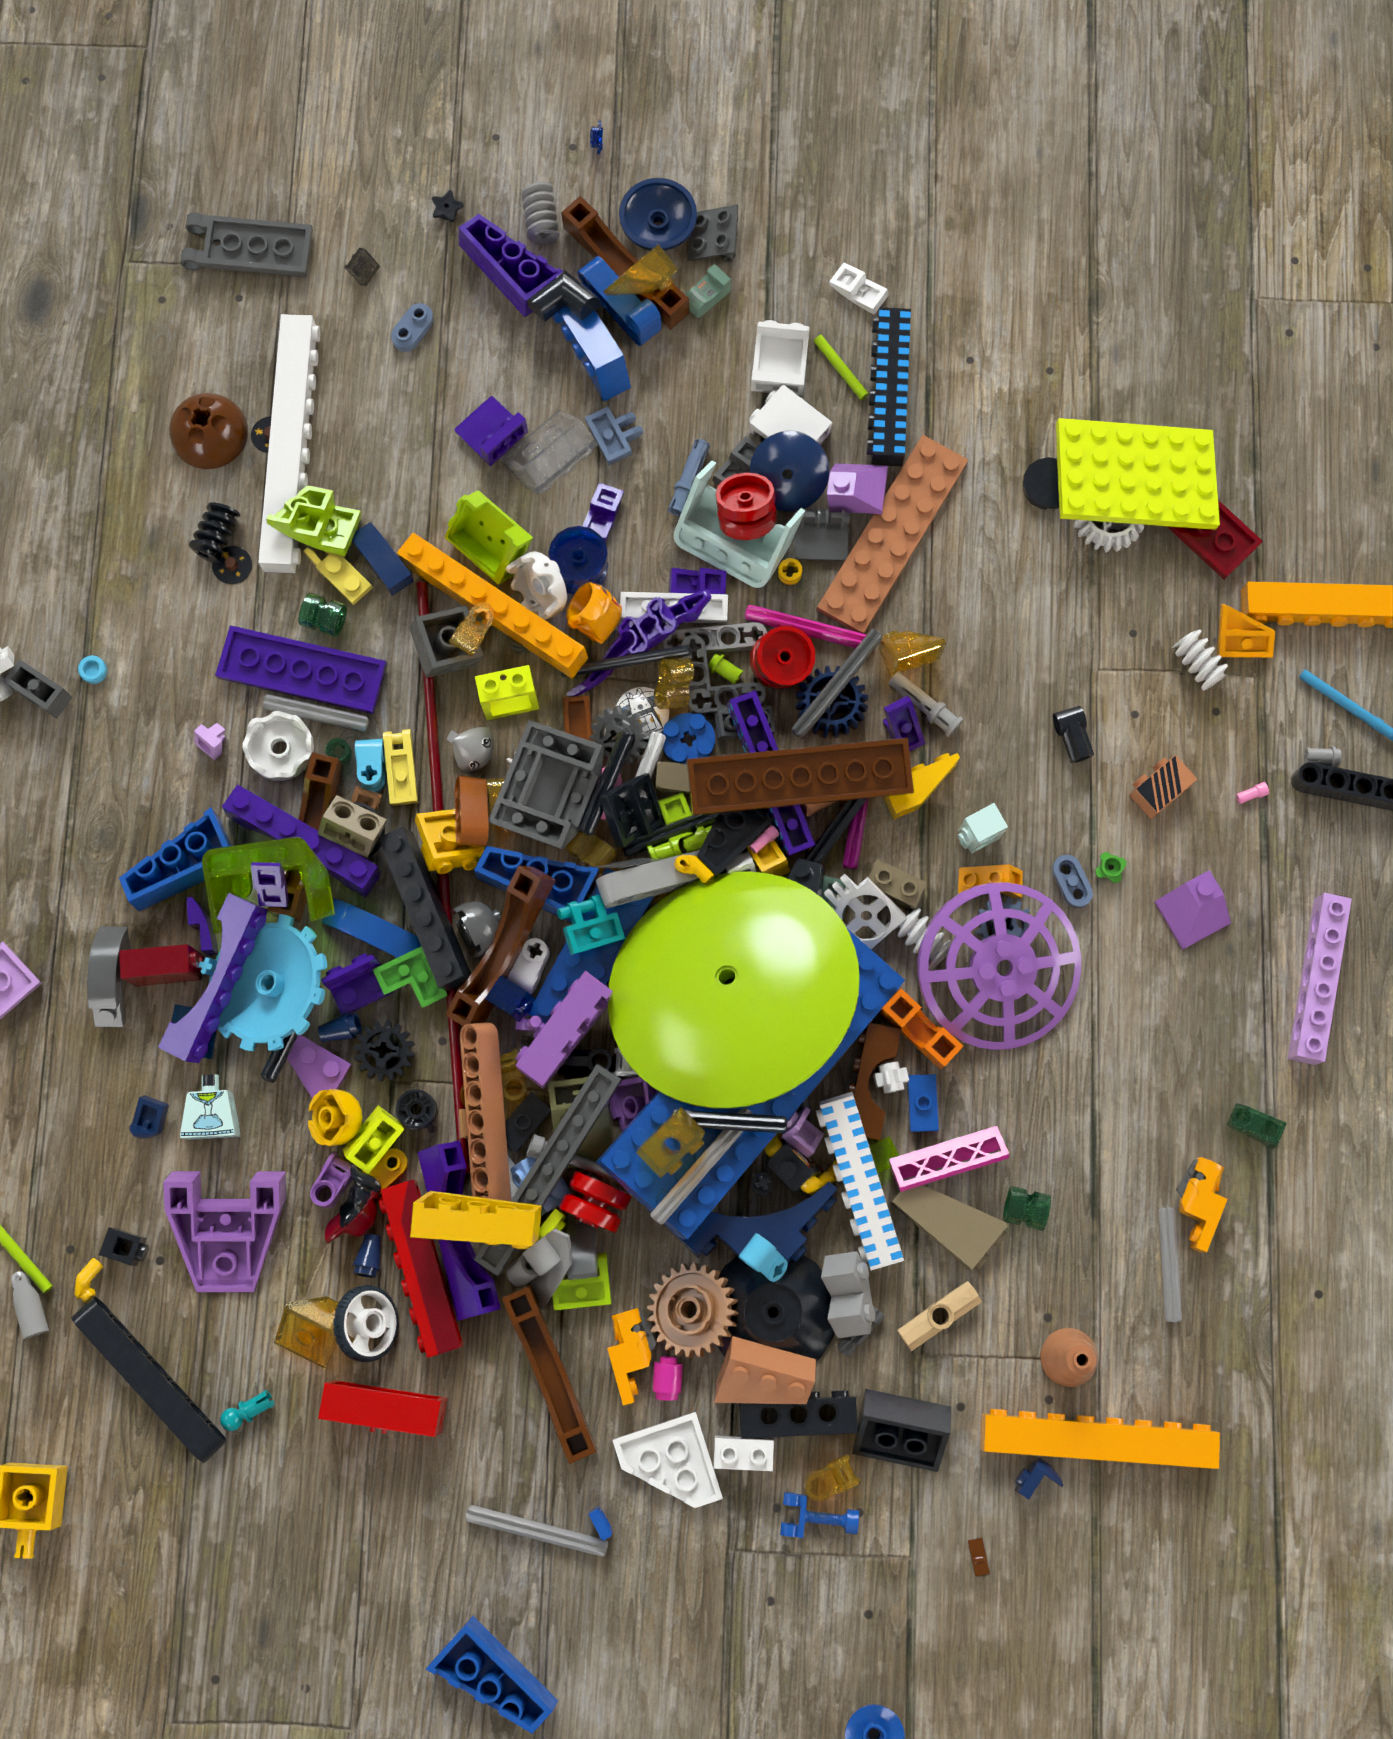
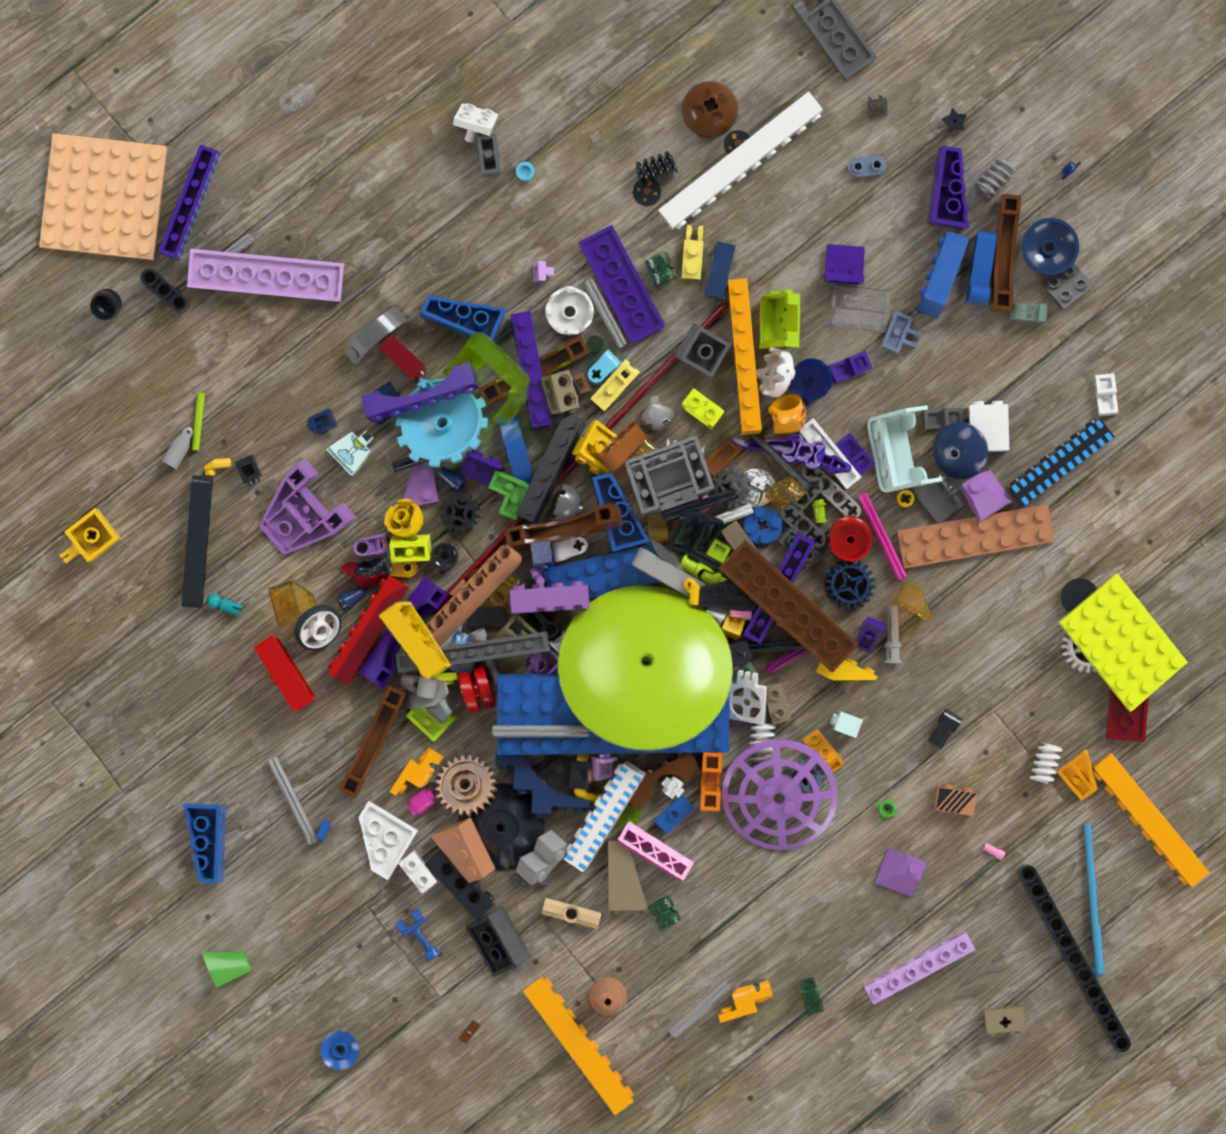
camera: 45 degrees right, 10 degrees up
dark purple slope [186,897,219,955] -> none
slope [251,862,289,907] -> none
lime slope [266,485,361,556] -> none
clear yellow piece [449,602,494,657] -> none
black brick [527,270,601,322] -> none
teal plate [557,895,625,955] -> none
clear yellow slope [603,244,678,295] -> none
clear yellow brick [636,1107,705,1178] -> none
sand blue pin [668,439,710,516] -> none
black axle [671,1110,787,1133] -> none
red wheel [715,473,777,540] -> none
medium azure piece [738,1233,787,1282] -> none
white panel [751,320,810,396] -> none
dark grey axle [791,629,883,739] -> none
clear yellow piece [803,1454,861,1501] -> none
lime bar [814,335,869,401] -> none
dark blue plate [1015,1457,1063,1500] -> none
sand blue plate [1052,855,1093,909] -> none
light grey pin [1304,746,1341,767] -> none

